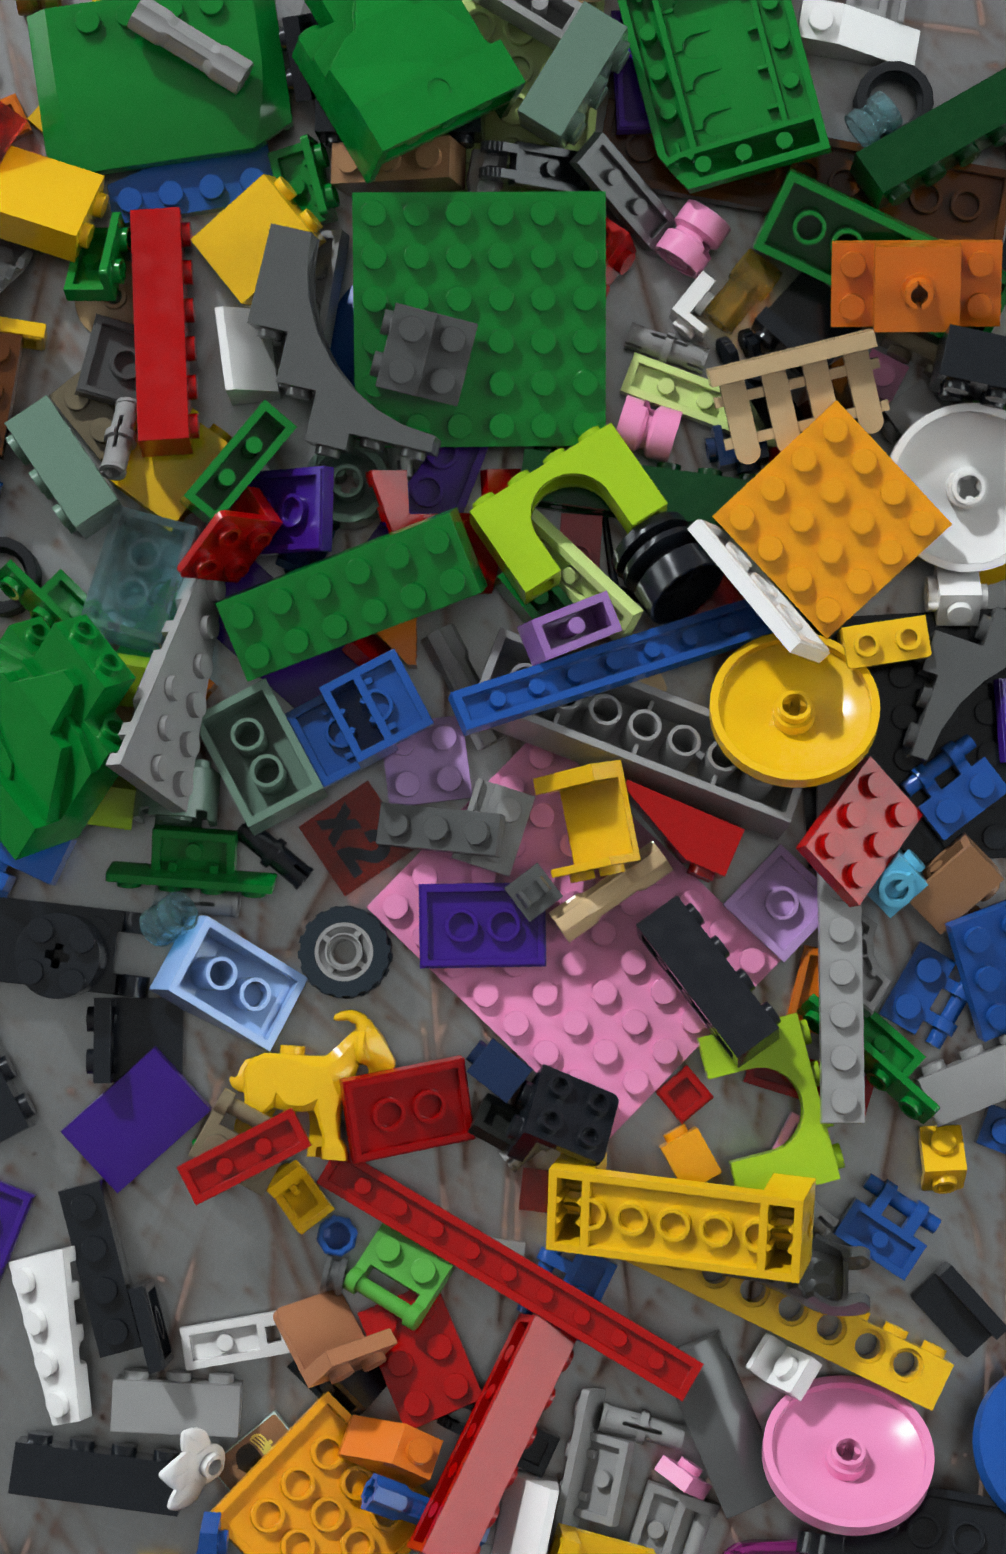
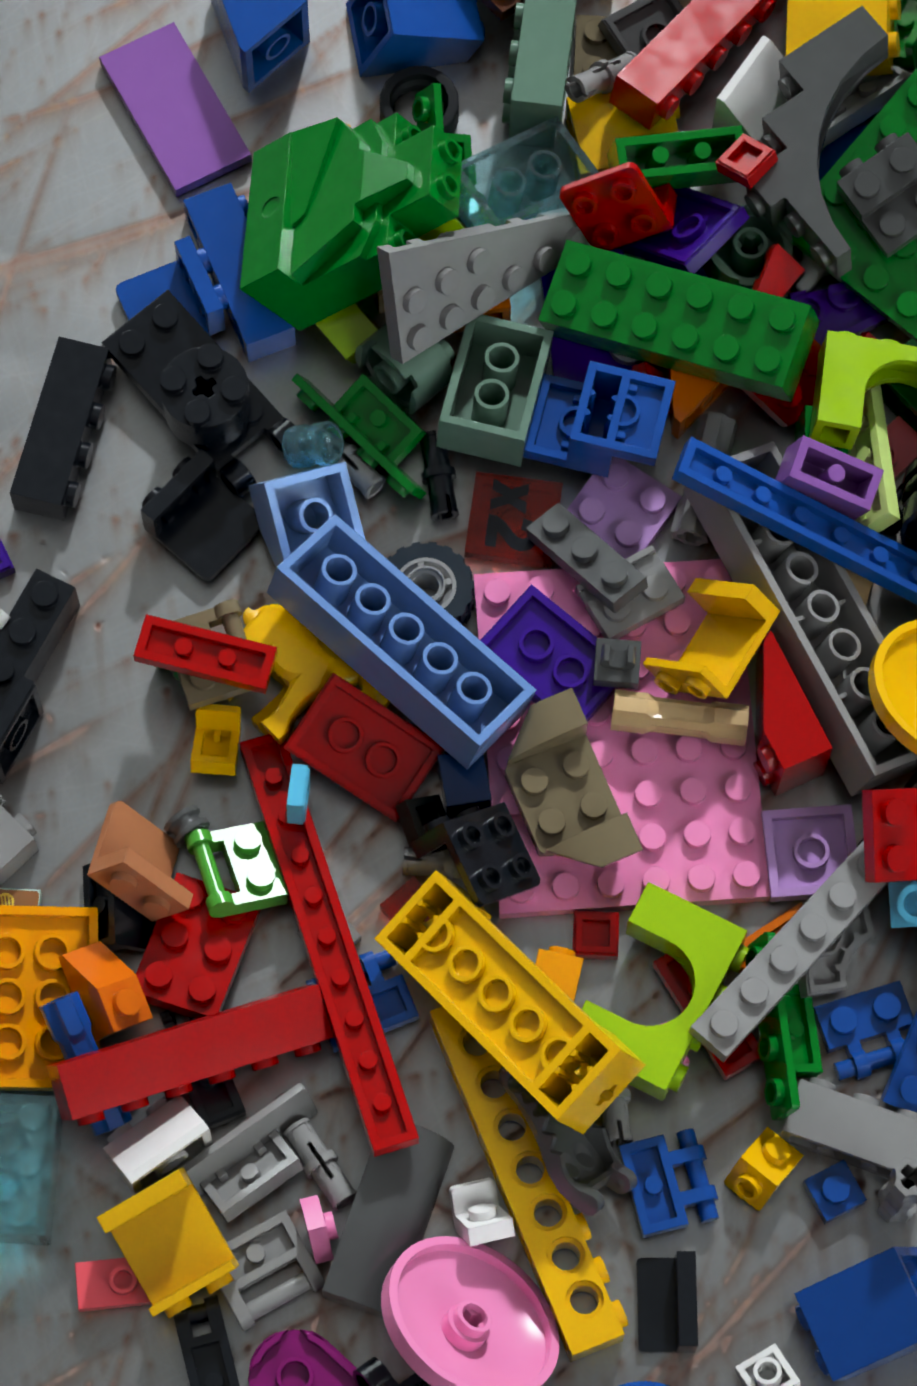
camera: 45 degrees right, 15 degrees down
dark purple tile [61,1046,212,1194] -> none
white plate [179,1310,290,1371] -> none
blue tile [316,1215,358,1257] -> none
black brick [636,896,781,1068] -> none
none -> medium blue brick [267,514,536,769]
none -> medium azure tile [286,763,310,825]
none -> dark tan piece [504,688,643,868]
none -> red tile [715,133,778,189]

